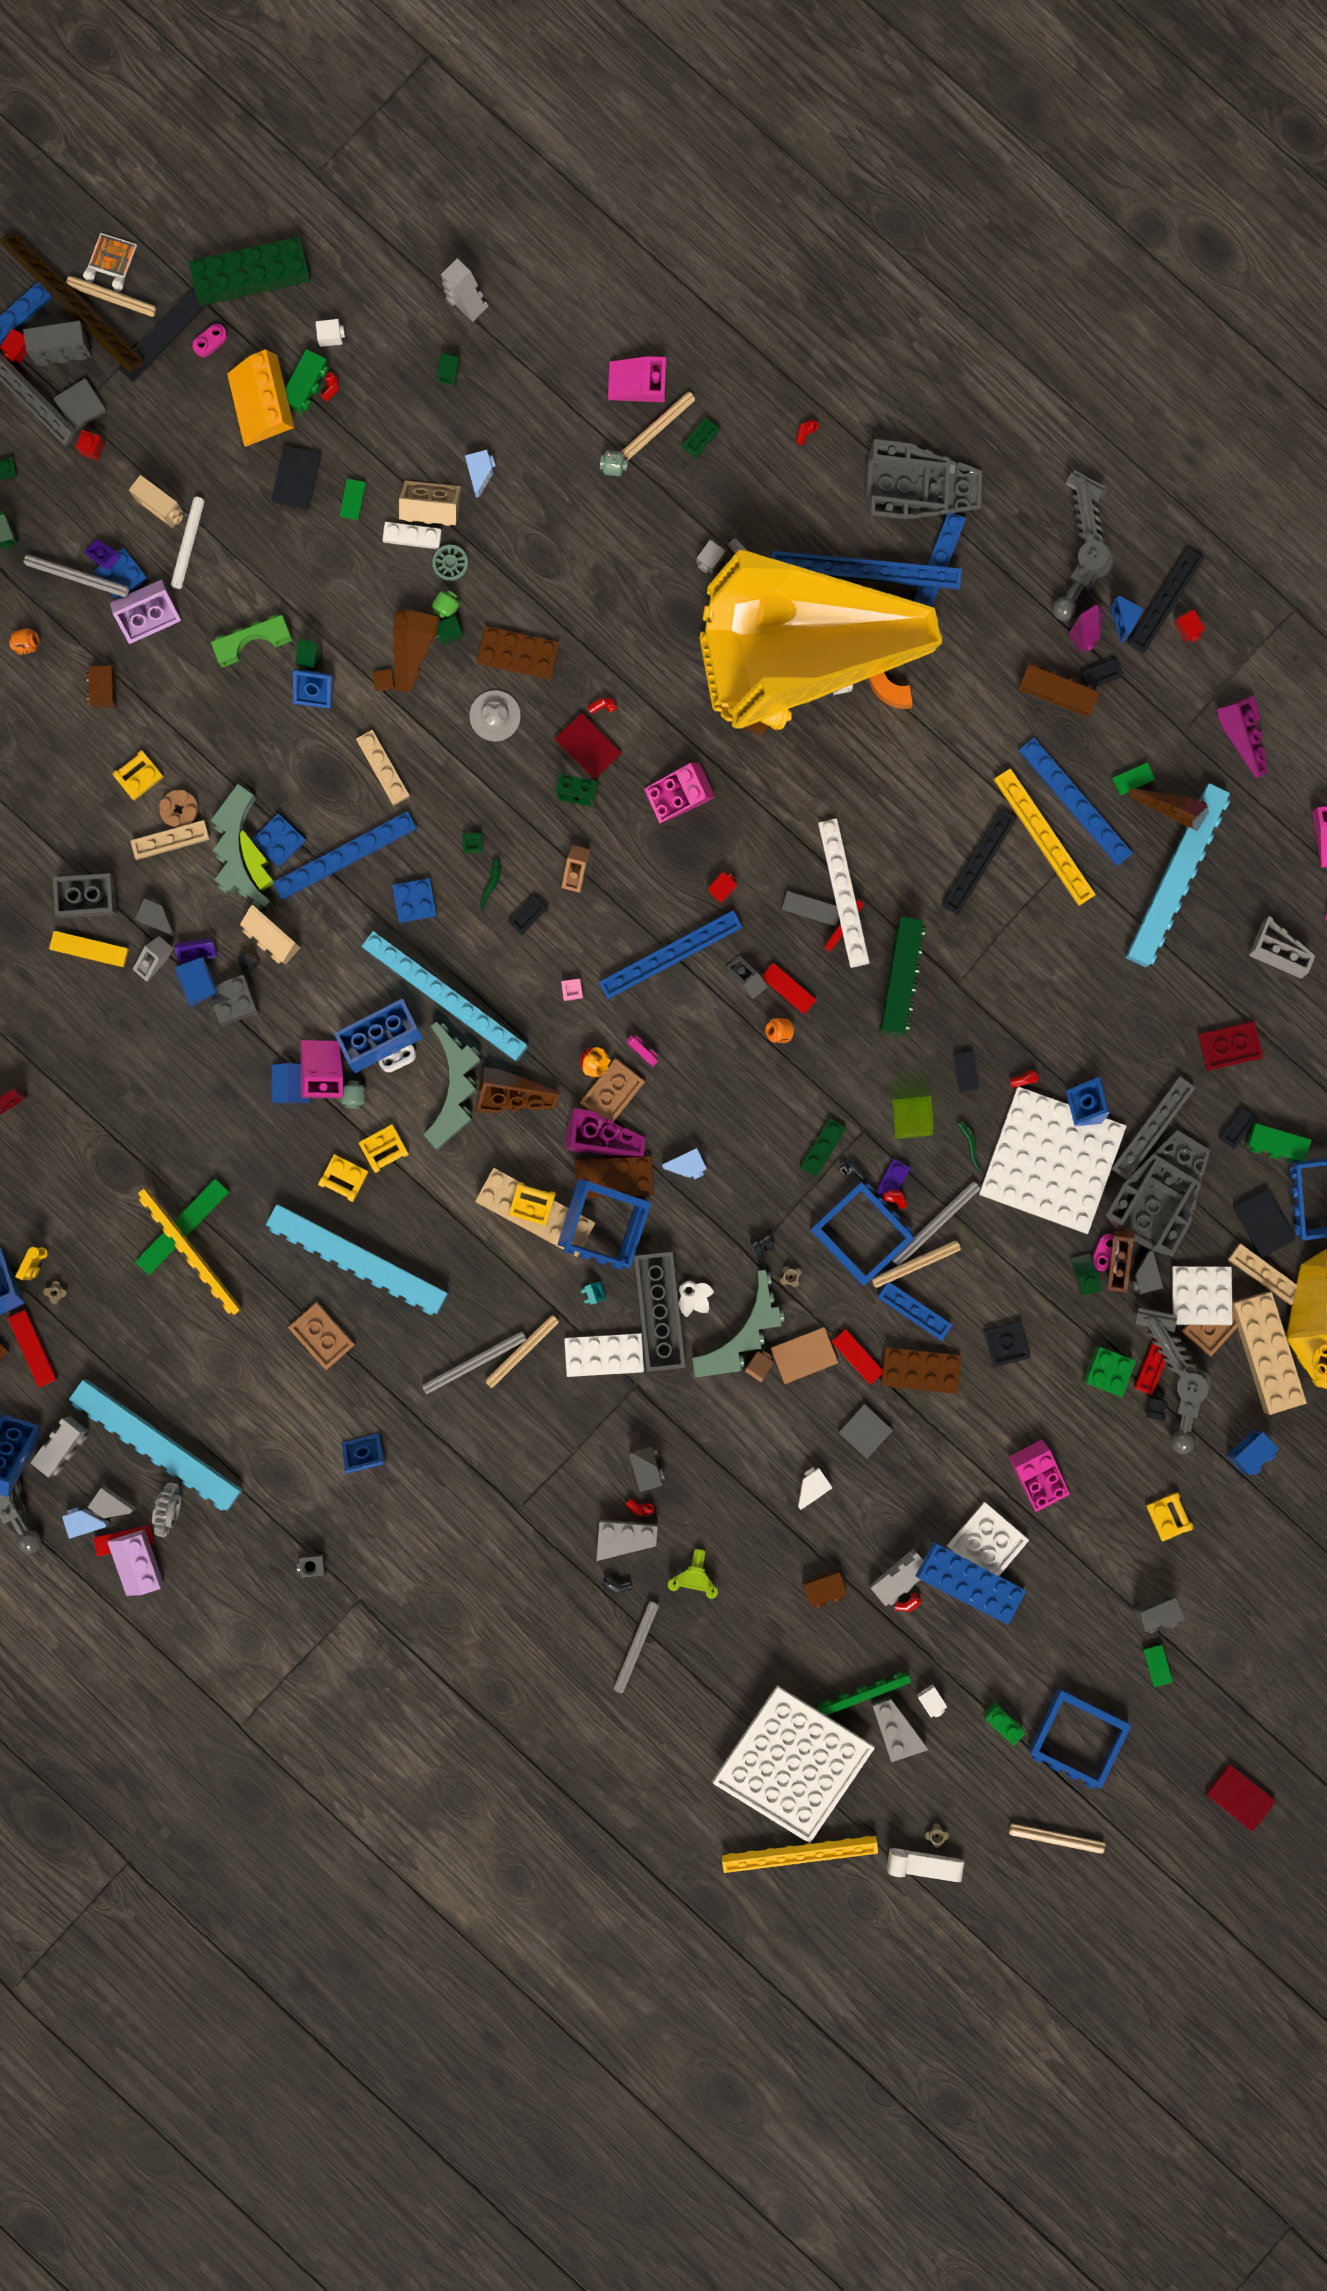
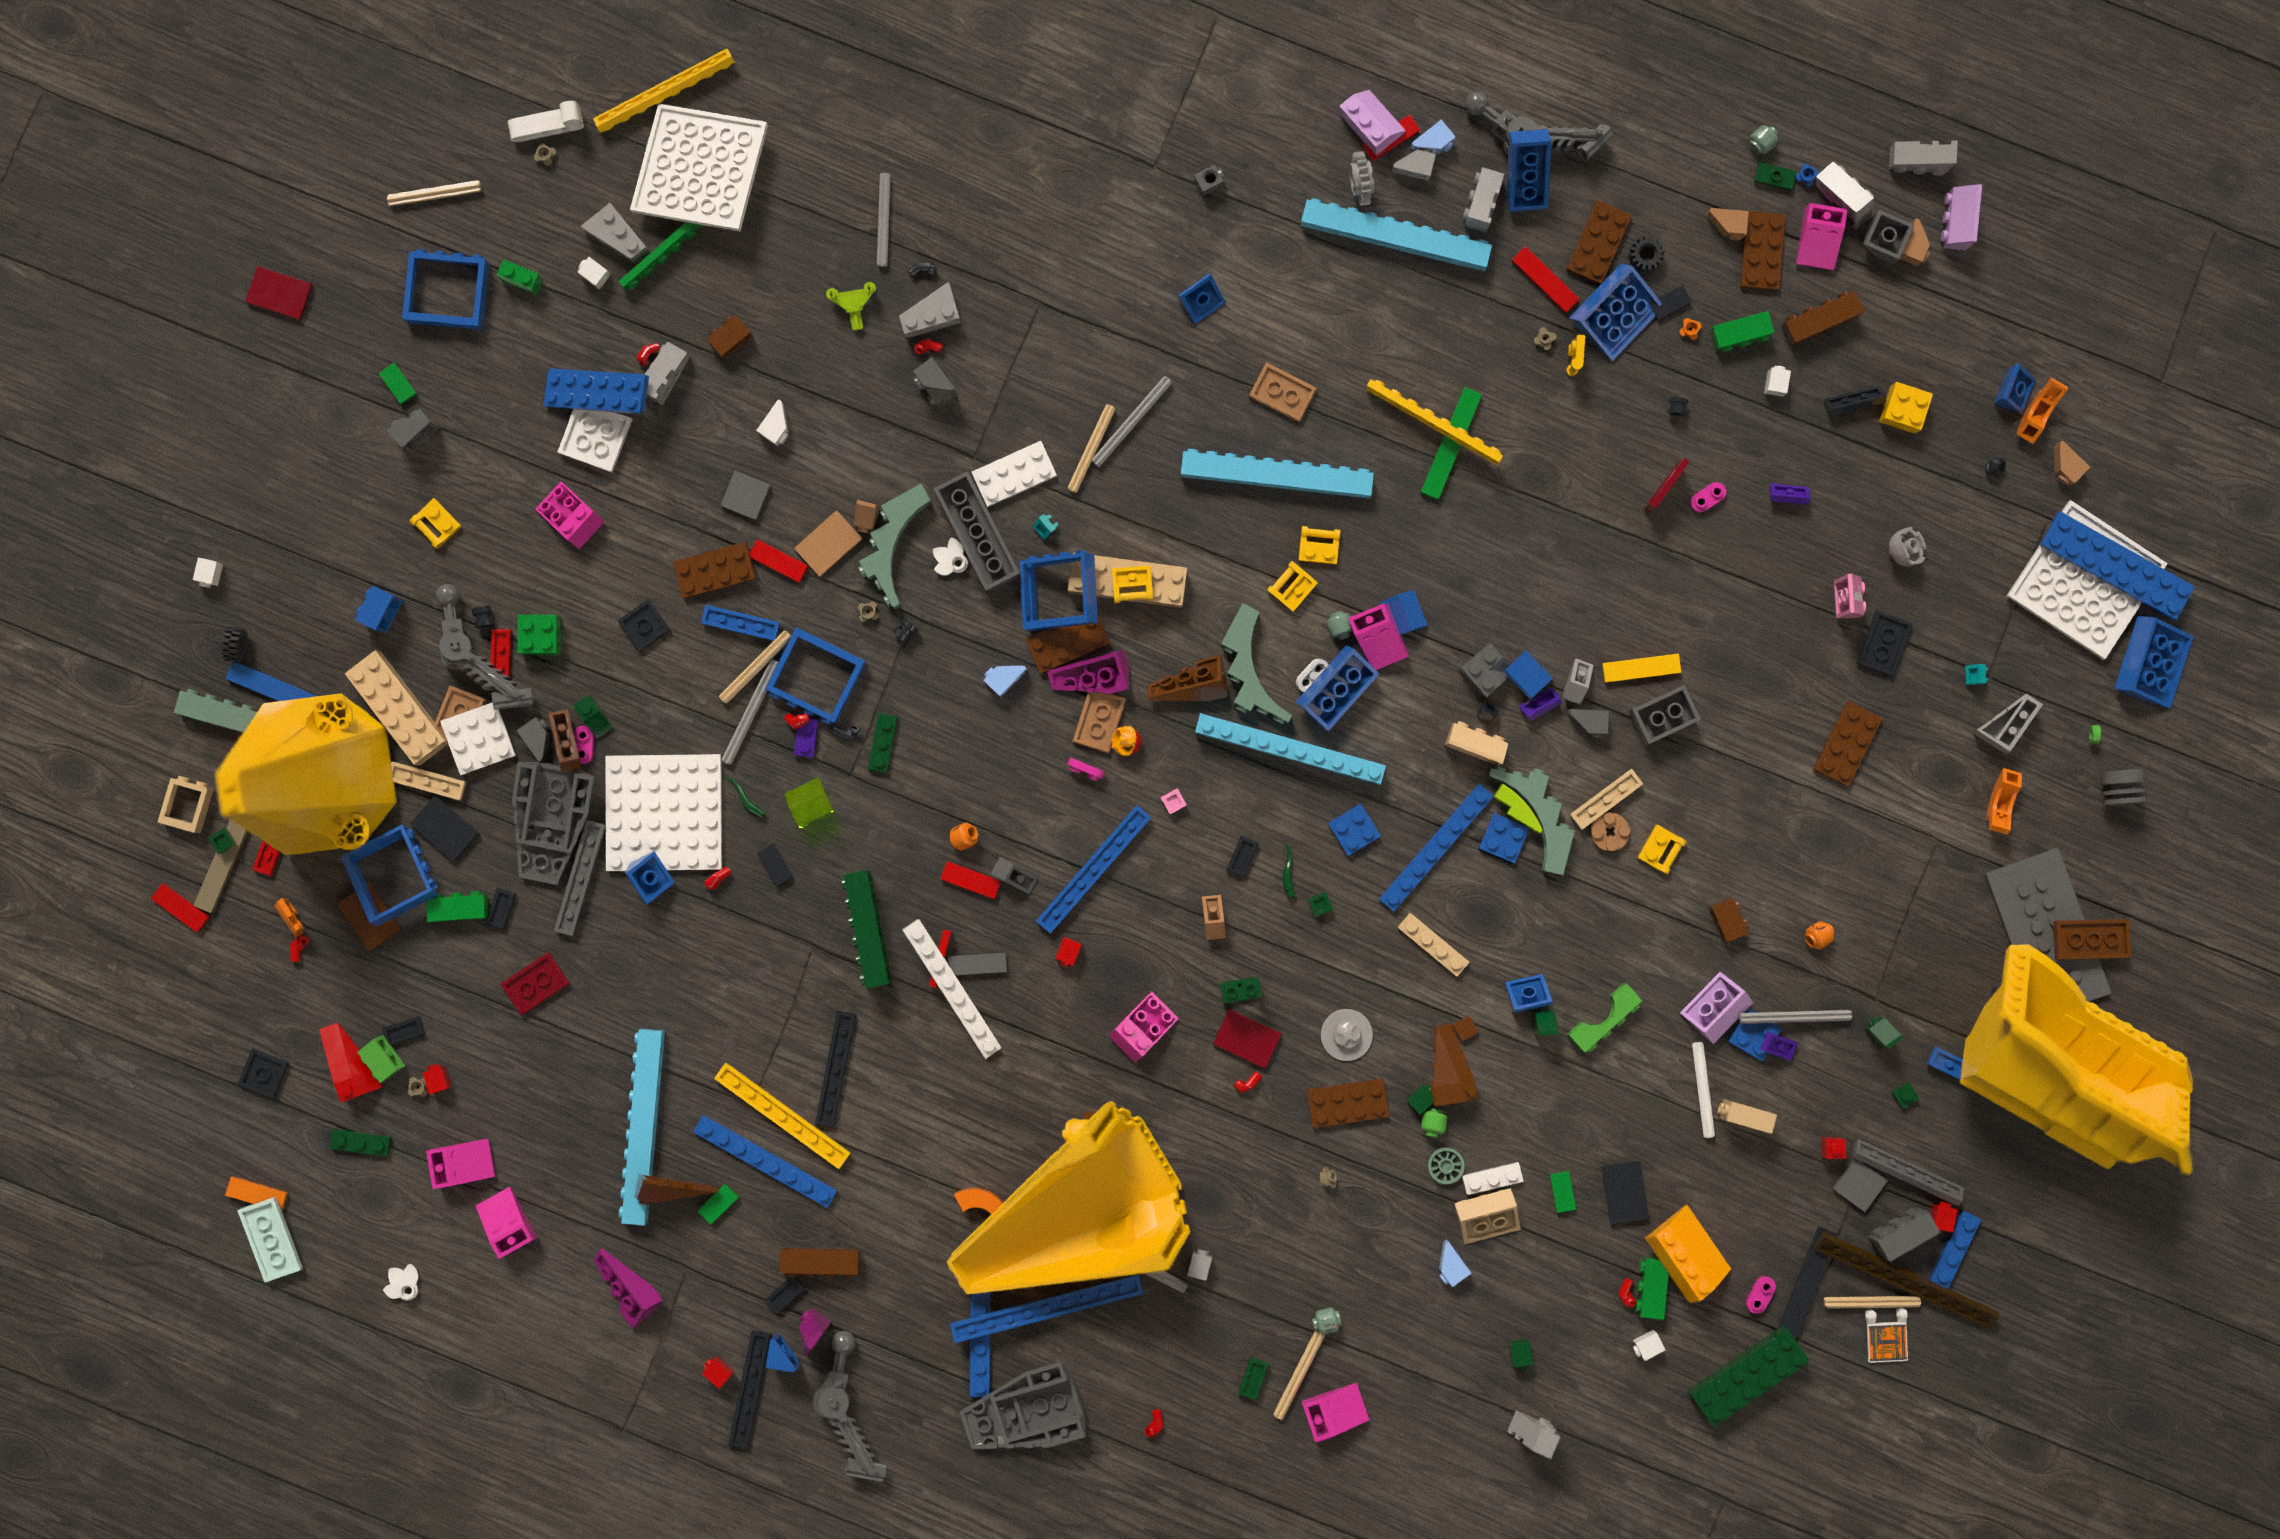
camera: 160 degrees right, 0 degrees up
light grey wedge [1249,916,1315,979] -> none
none -> dark tan plate [1320,1167,1337,1188]

